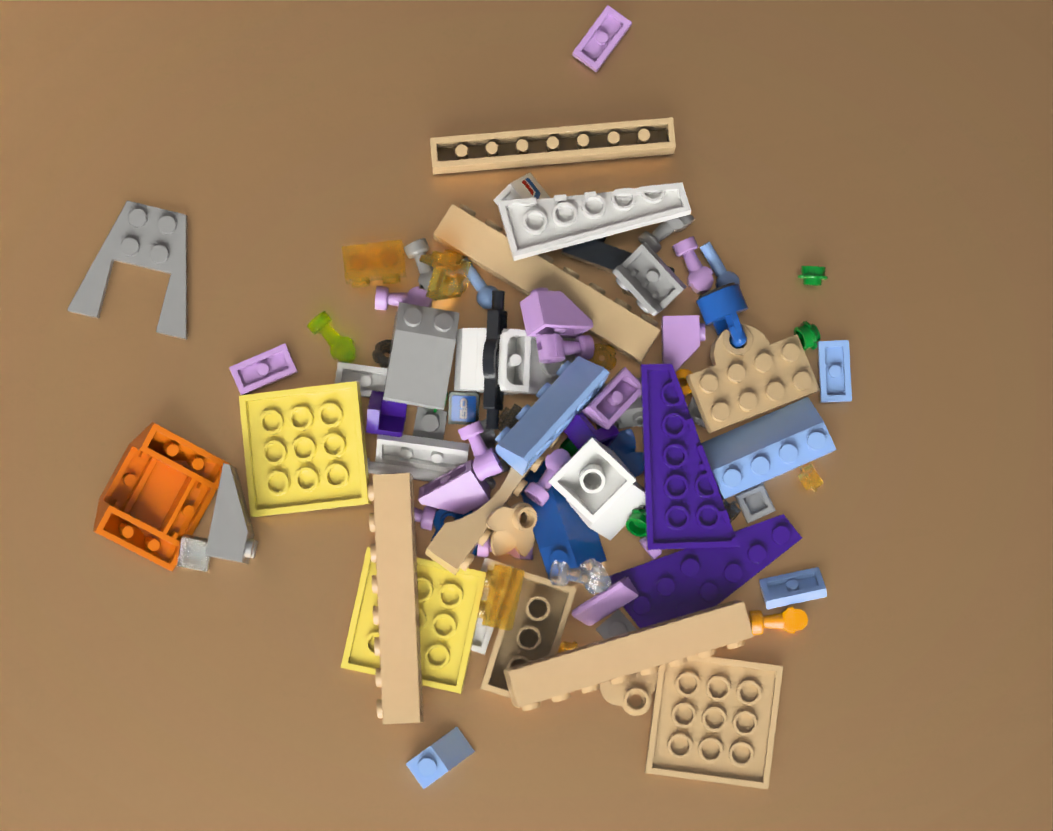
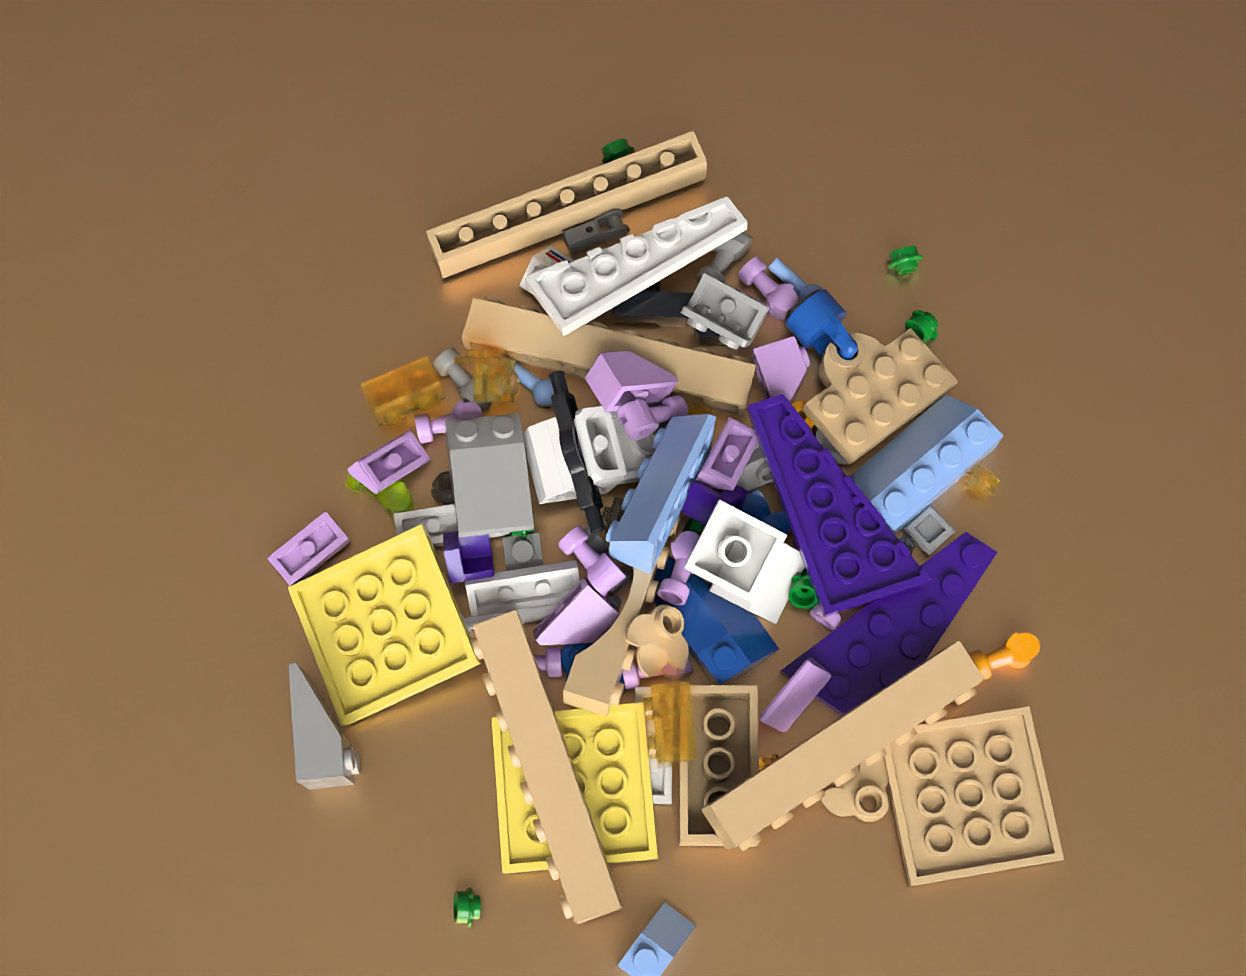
camera: 15 degrees left, 10 degrees down
light grey wing [68,201,188,340] -> none
orange slope [93,422,231,572] -> none
clear smoke plate [177,534,211,572] -> none
slope [448,391,480,425] -> none
clear leg [550,559,611,595] -> none
lavender plate [572,5,632,73] -> none
light grey plate [596,609,637,639] -> none
light blue plate [759,567,827,610] -> none
light blue plate [817,340,852,403] -> none
none -> lavender slope [347,429,431,494]
none -> green plate [453,888,481,927]
none -> dark grey bar [562,209,630,254]
none -> green plate [601,139,635,164]

